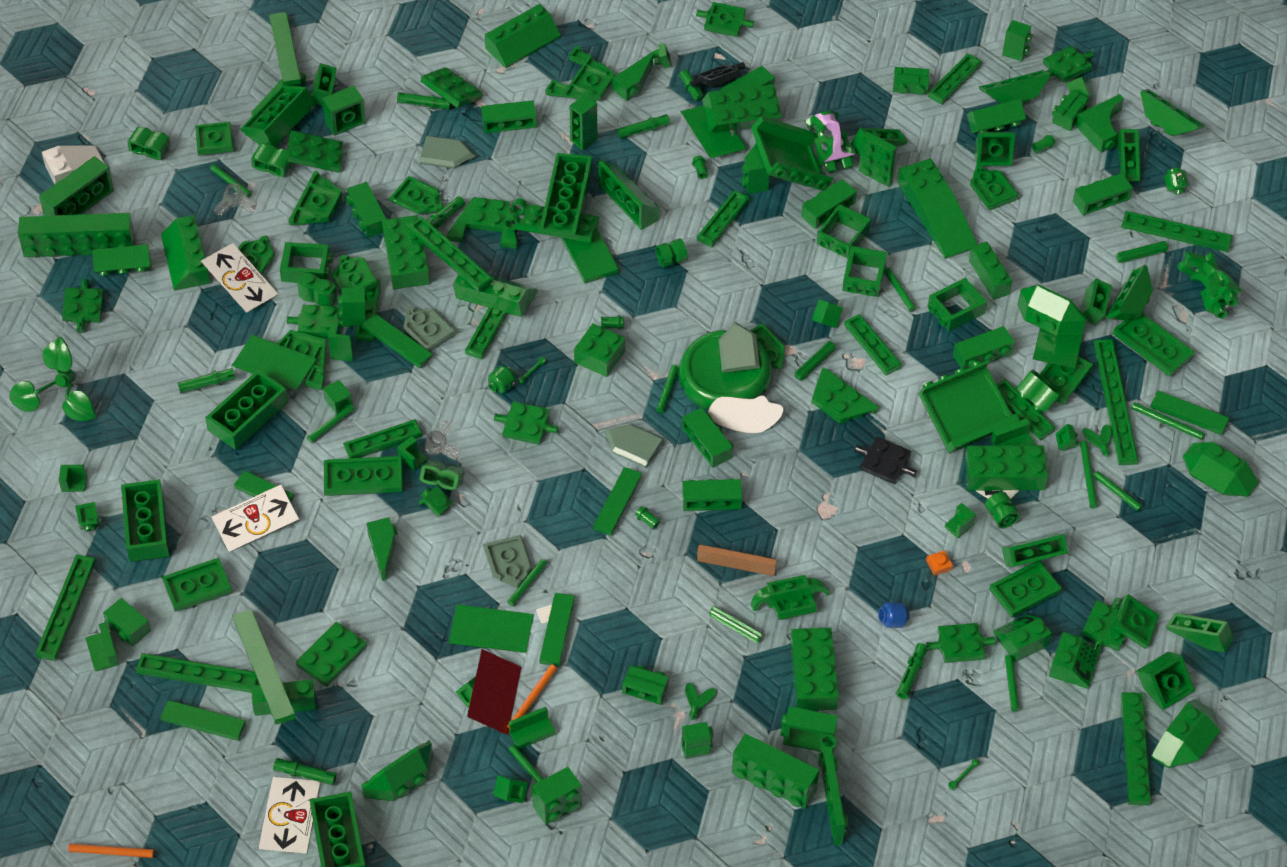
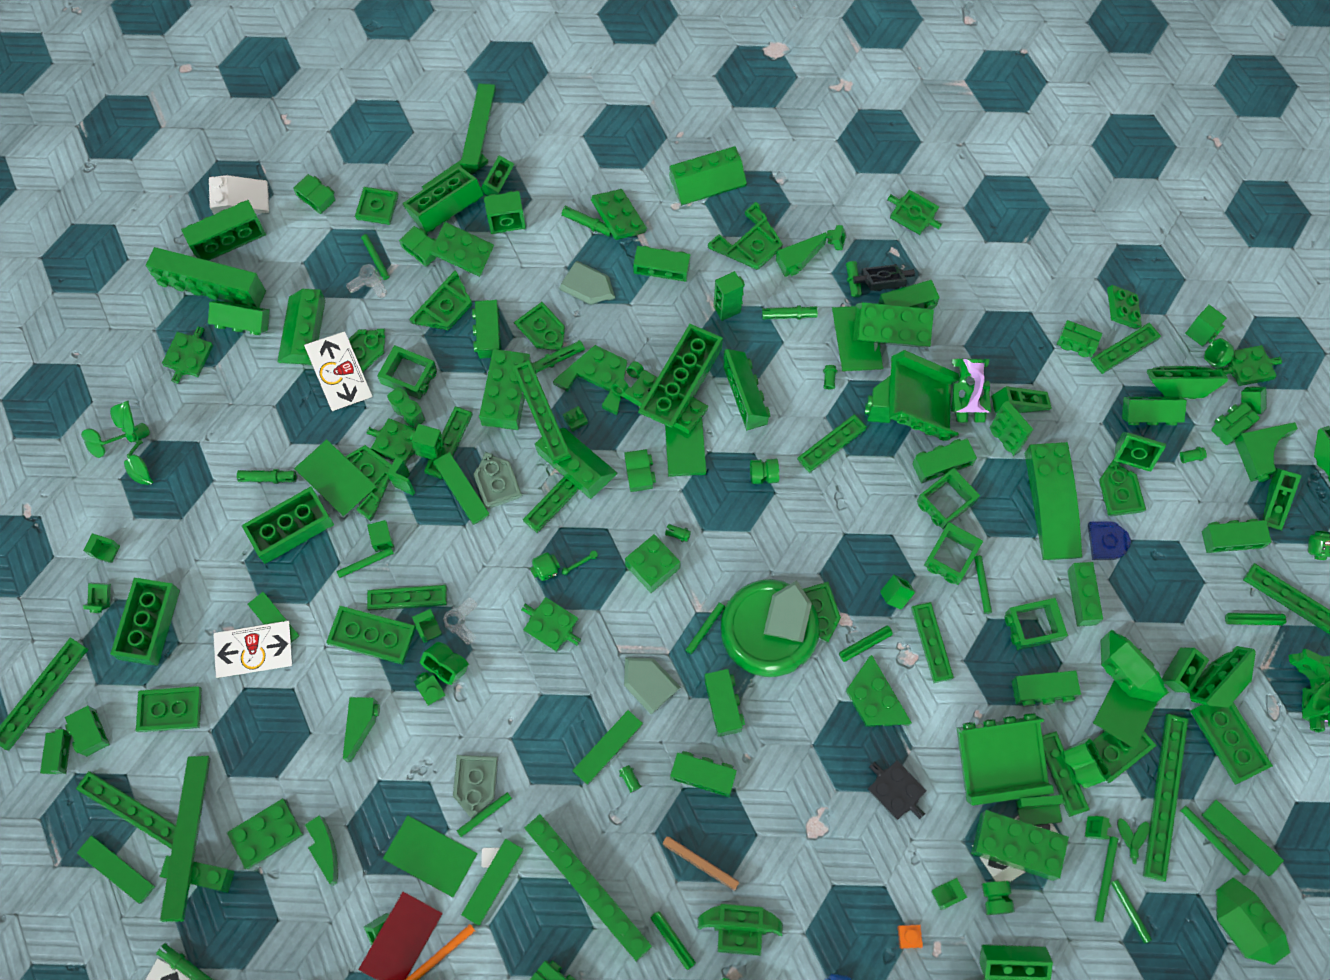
camera: 20 degrees right, 15 degrees up
green tile [332,255,377,294] -> none
white sticker [708,396,783,433] -> none
none -> green slope [305,815,338,885]
none -> green brick [524,814,652,962]
none -> green tile [562,406,588,432]
none -> green brick [624,449,656,492]
none -> clear blue tile [1088,521,1131,560]
none -> green plate [1107,285,1142,329]
none -> green hair [1204,338,1234,368]

